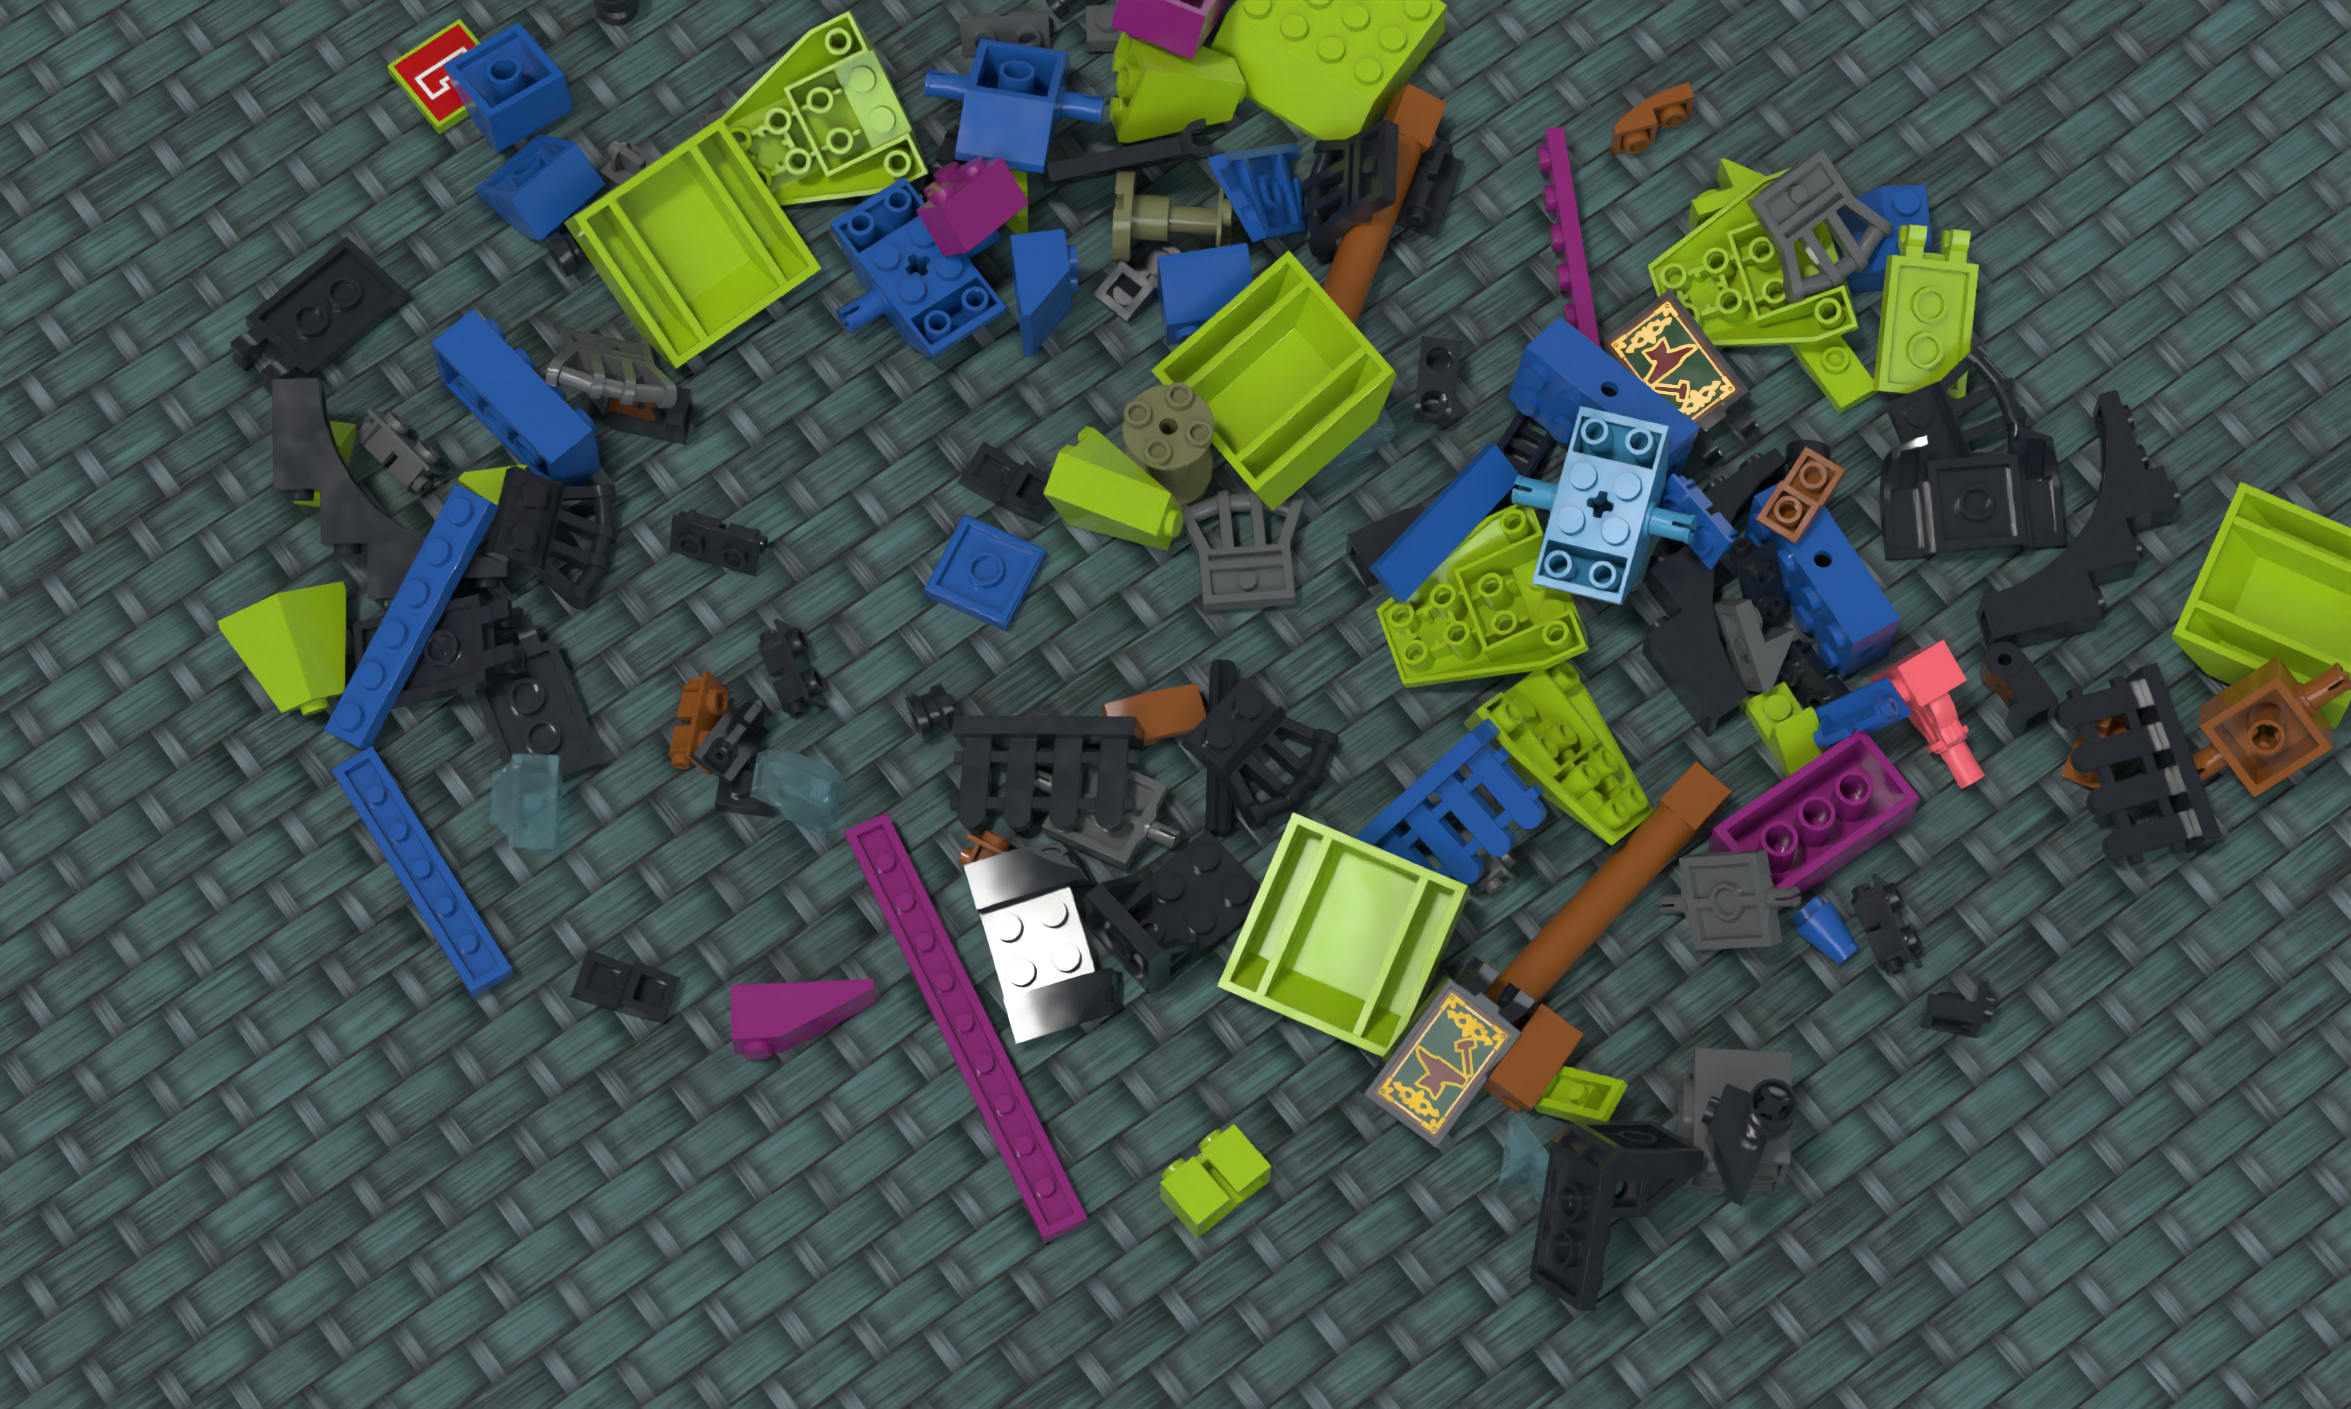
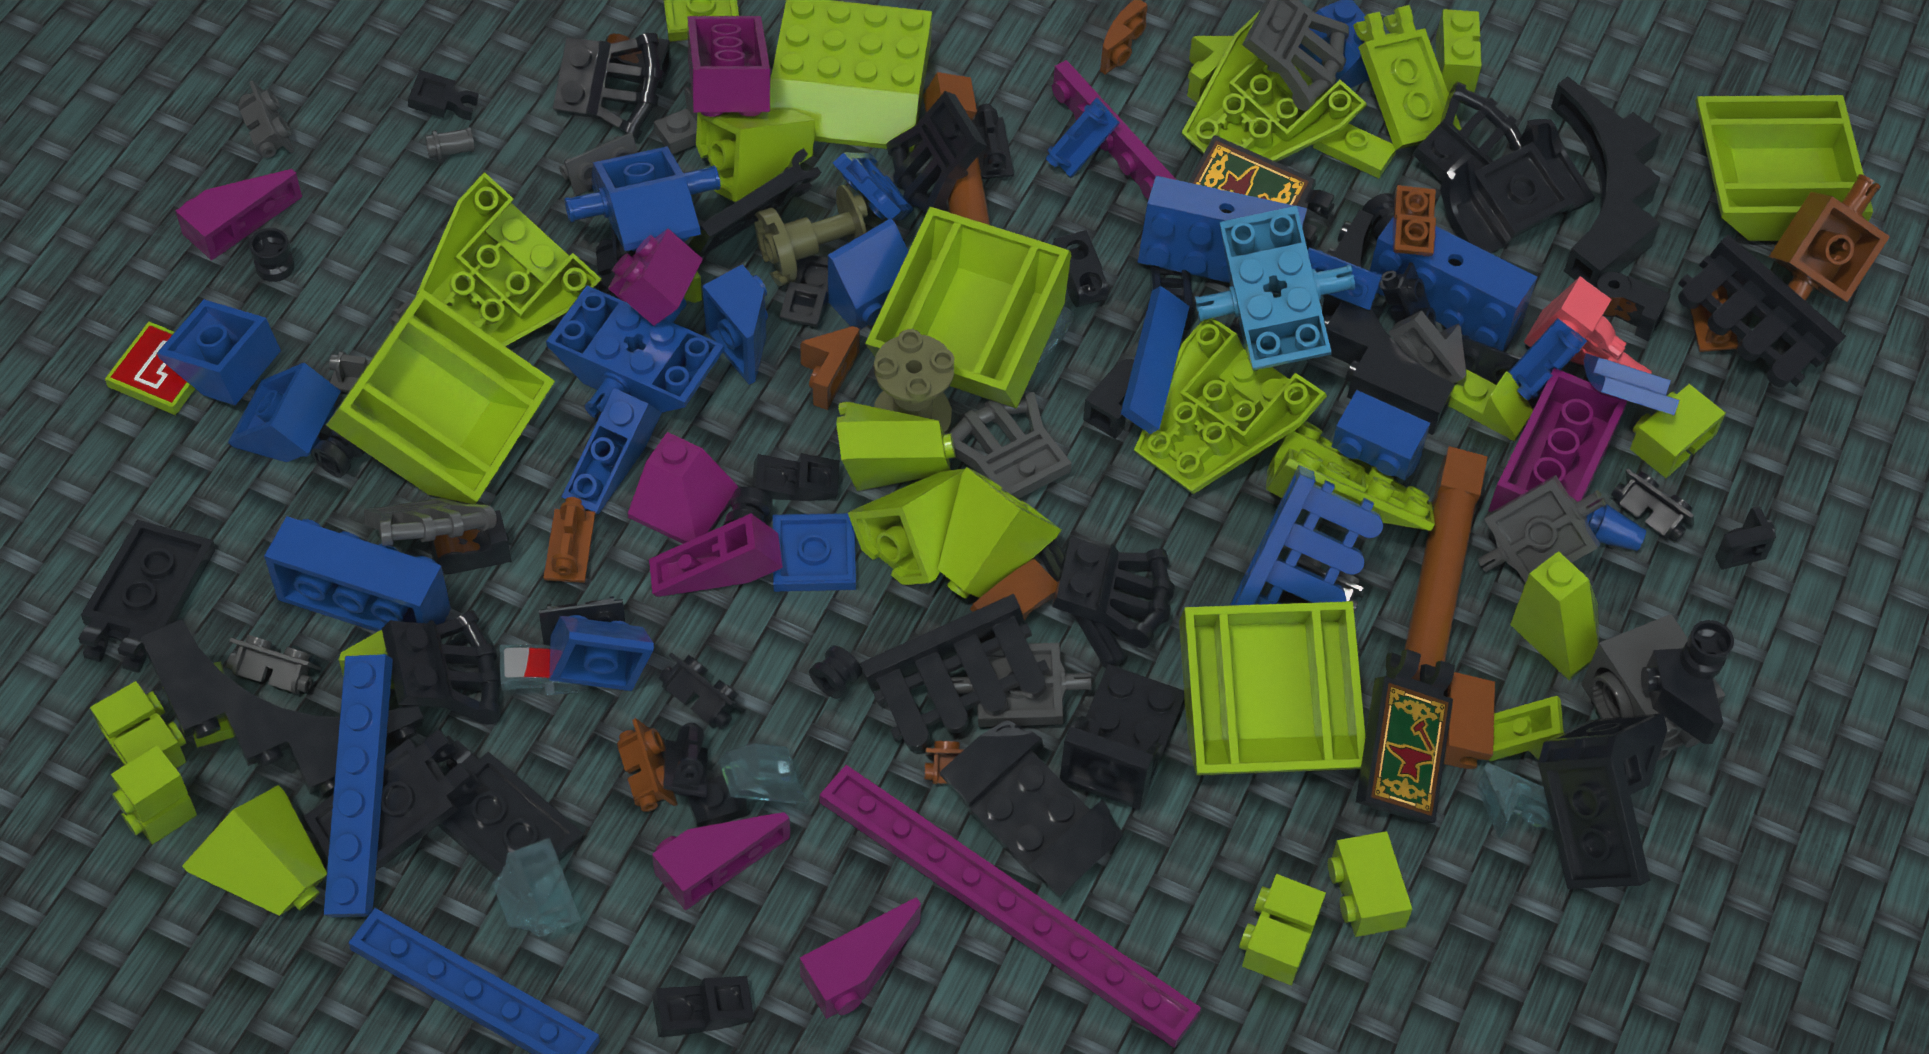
camera: 30 degrees left, 10 degrees down
none -> lime piece [90,681,186,768]
none -> lime piece [111,745,197,845]
none -> slope [500,644,589,695]
none -> dark orange hinge [544,497,596,583]
none -> blue slope [549,615,654,691]
none -> blue slope [561,388,662,514]
none -> magenta slope [628,432,739,544]
none -> magenta slope [649,513,783,597]
none -> magenta slope [652,812,790,911]
none -> black wheel [723,487,773,526]
none -> dark orange slope [800,326,860,410]
none -> lime slope [848,469,965,585]
none -> lime slope [938,467,1062,599]
none -> blue hinge [1046,97,1120,178]
none -> lime piece [1328,831,1412,937]
none -> blue slope [1332,390,1430,480]
none -> lime piece [1436,9,1481,93]
none -> lime slope [1510,551,1599,680]
none -> slope [1583,353,1680,415]
none -> lime piece [1630,384,1726,478]

